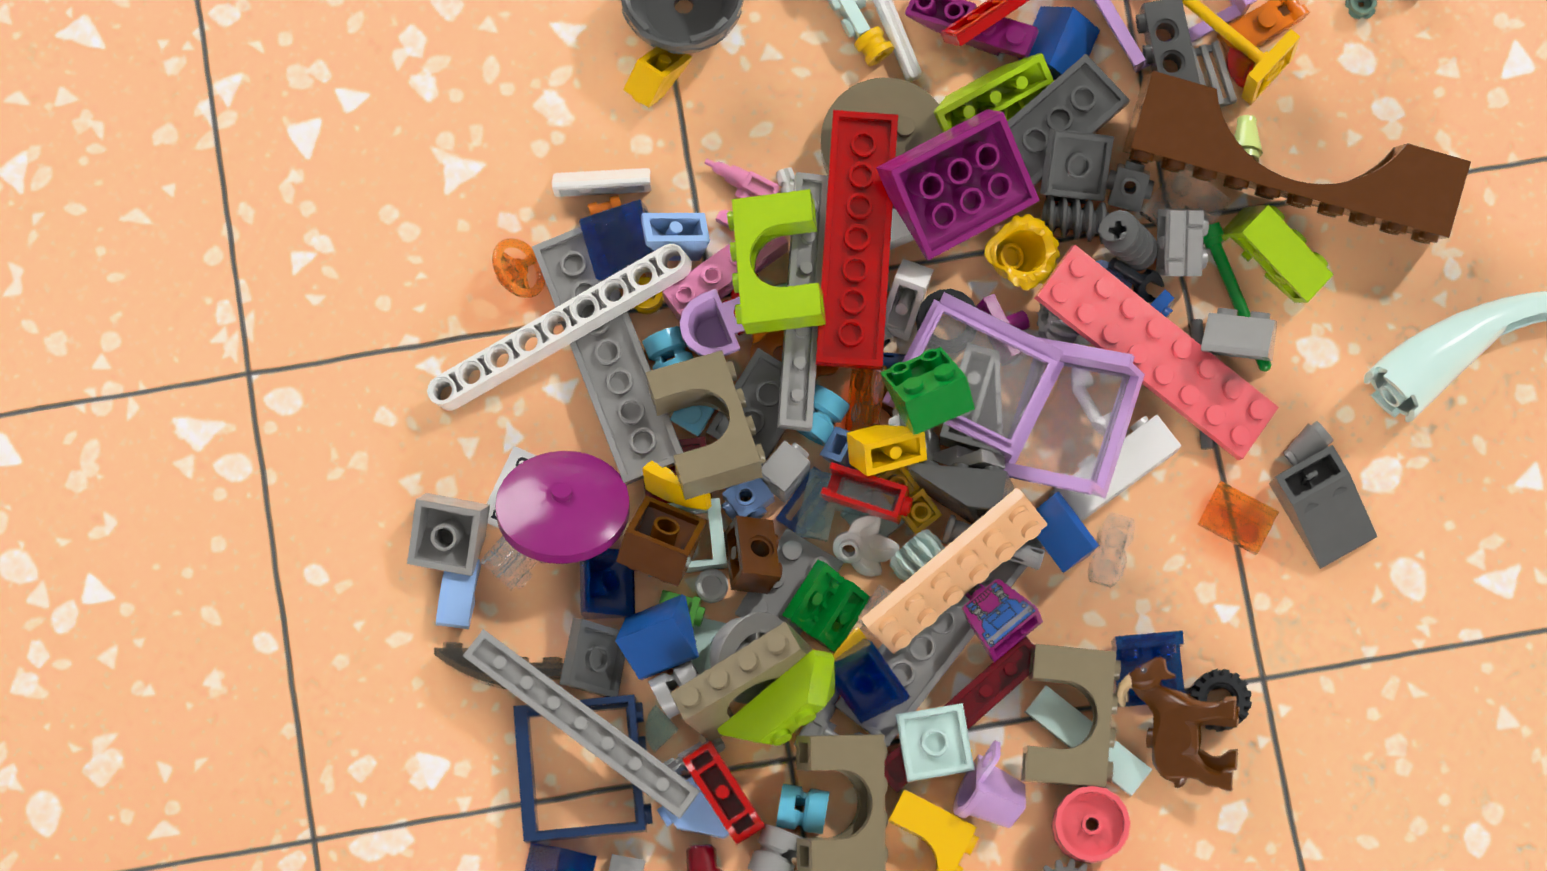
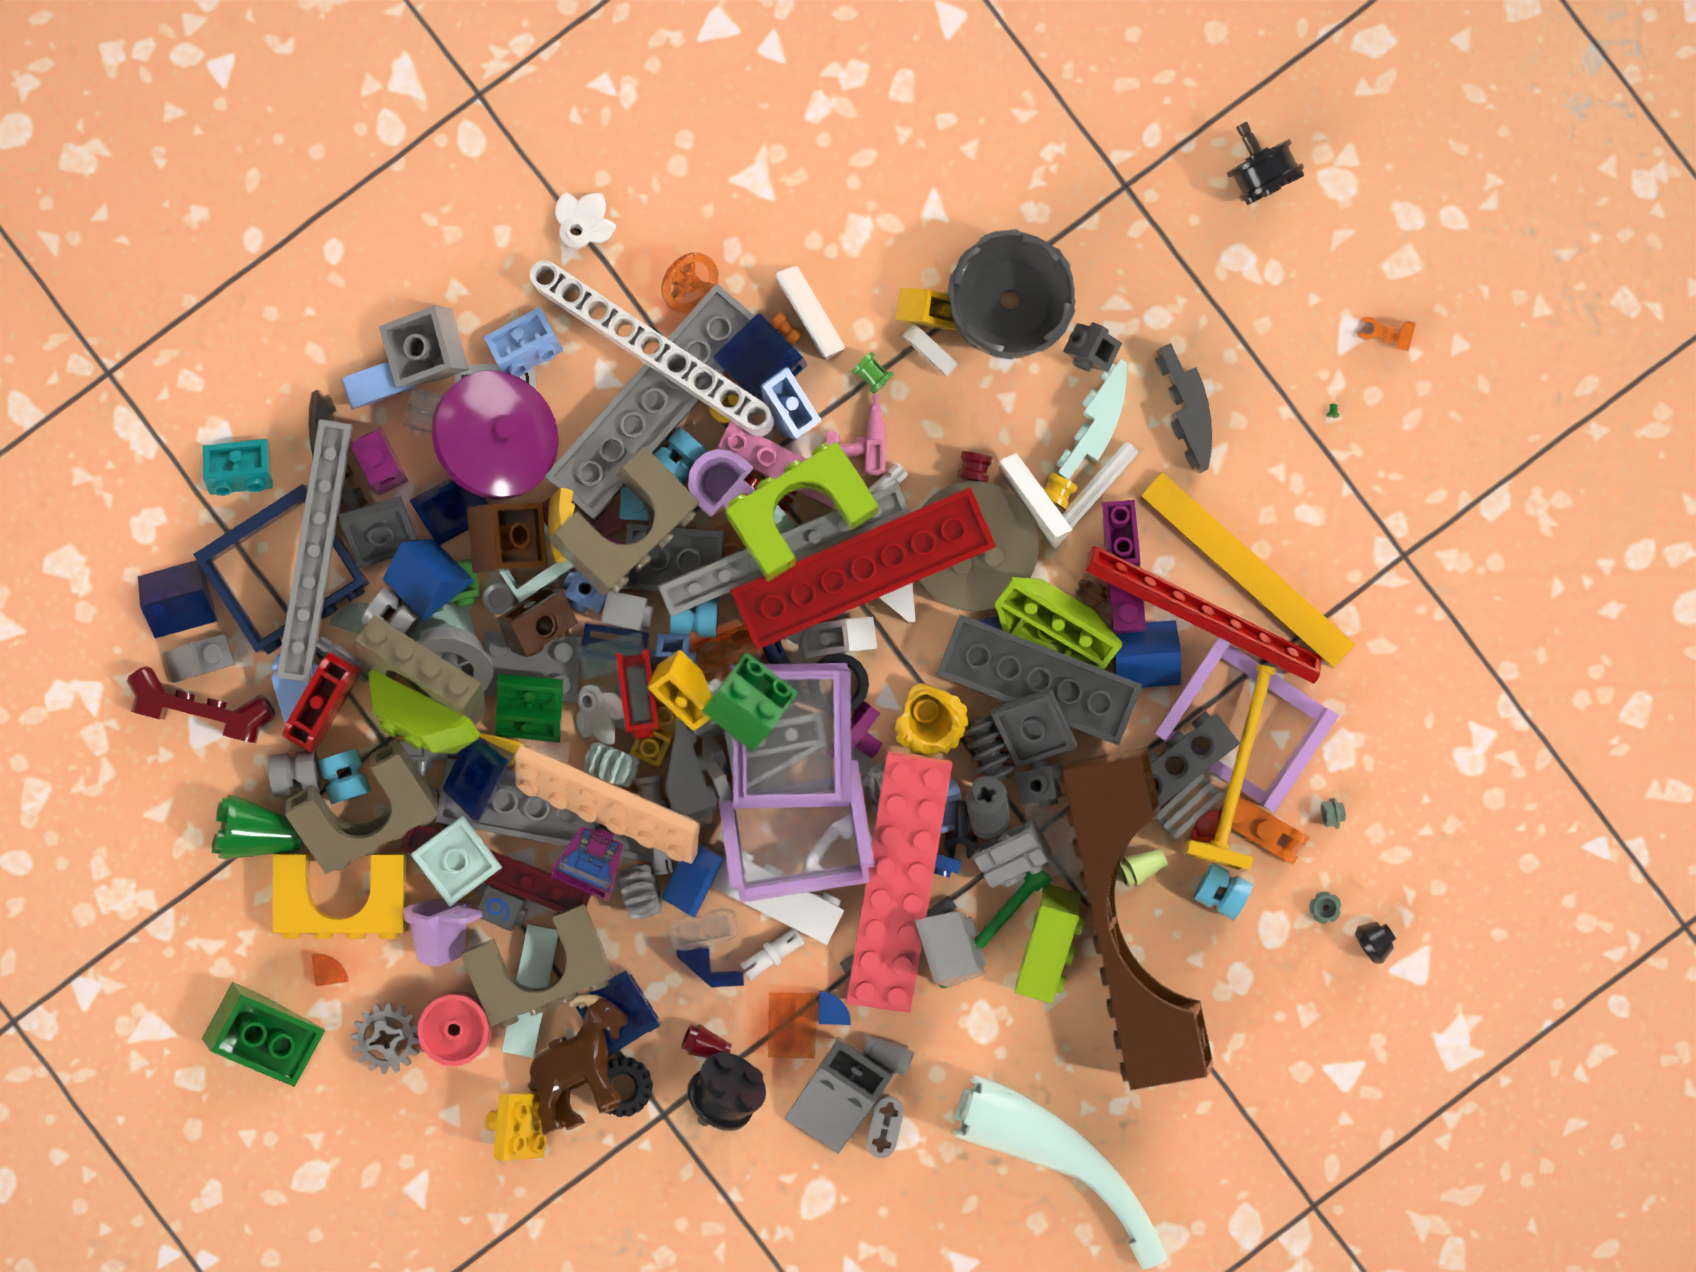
camera: 60 degrees right, 10 degrees up
magenta slope [876,109,1040,260] -> none
none -> teal bracket [203,439,273,496]
none -> magenta torso [350,426,409,495]
none -> dark grey brick [477,885,528,931]
none -> light blue bracket [483,307,563,377]
none -> yellow plate [485,1092,547,1161]
none -> white plate [555,192,616,249]
none -> light grey gear [619,864,662,919]
none -> clear blue slope [677,946,745,988]
none -> dark red cone [681,1024,732,1058]
none -> black wheel [687,1052,766,1131]
none -> white pin [740,928,805,981]
none -> blue tile [819,991,851,1025]
none -> bright green bush [851,351,894,394]
none -> light grey beam [867,1096,903,1158]
none -> white beam [902,324,958,377]
none -> dark red wheel [957,451,993,482]
none -> white slope [999,453,1072,548]
none -> reddish brown plate [1076,578,1107,607]
none -> medium azure wheel [1193,862,1253,921]

